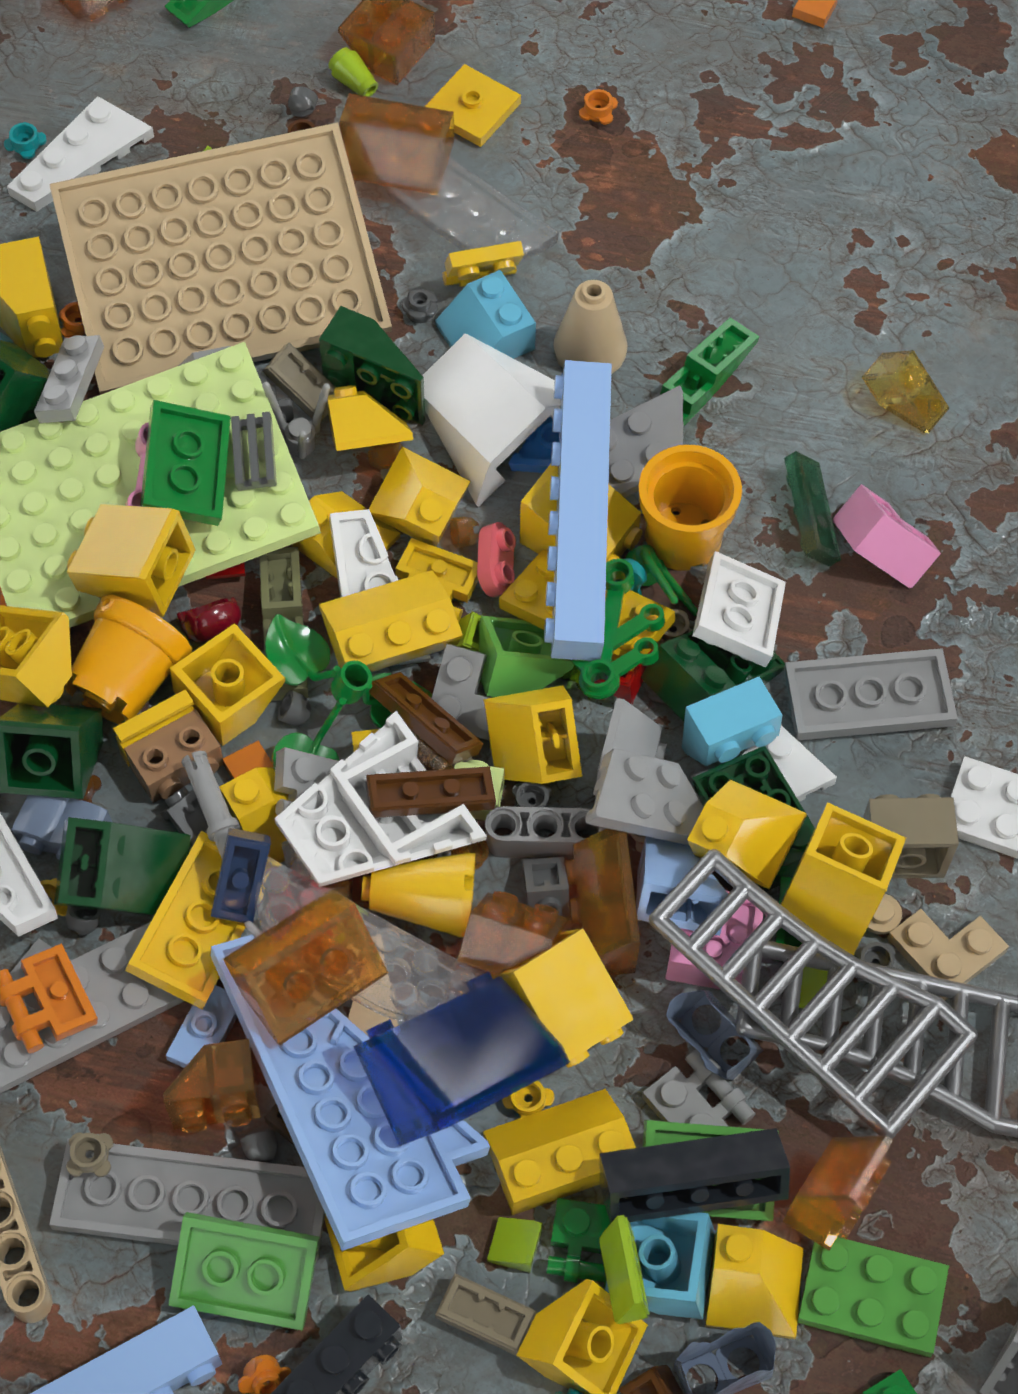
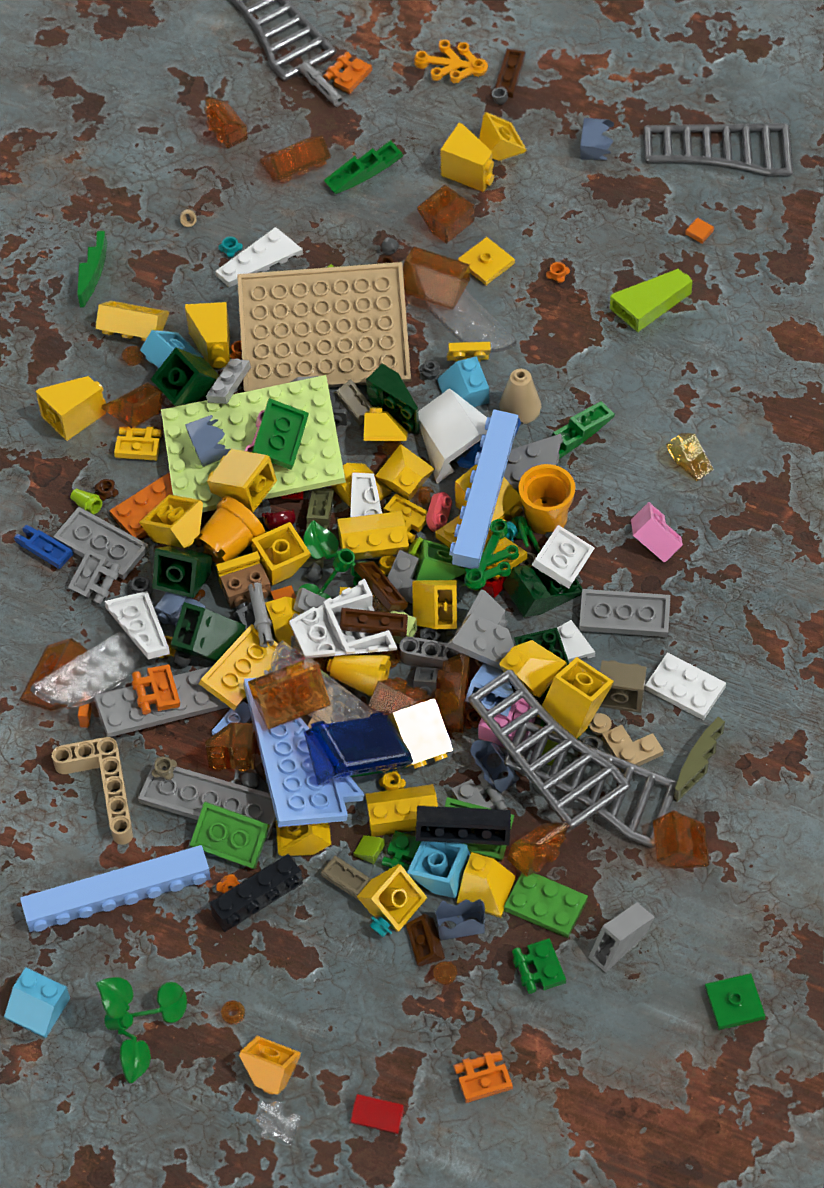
camera: 15 degrees right, 5 degrees down
dark blue slope [211,828,271,923] -> none
dark grey tile [231,411,277,491] -> none
light grey plant [262,382,330,459] -> none
lime cone [328,47,379,99] -> none
lime slope [599,1215,650,1324] -> none
medium azure slope [682,677,783,766] -> none
clear green plate [784,451,841,567] -> none
none -> sand blue piece [185,415,230,467]
none -> yellow plate [379,555,396,575]
none -> reddish brown plate [464,708,481,729]
none -> lime slope [610,269,693,332]

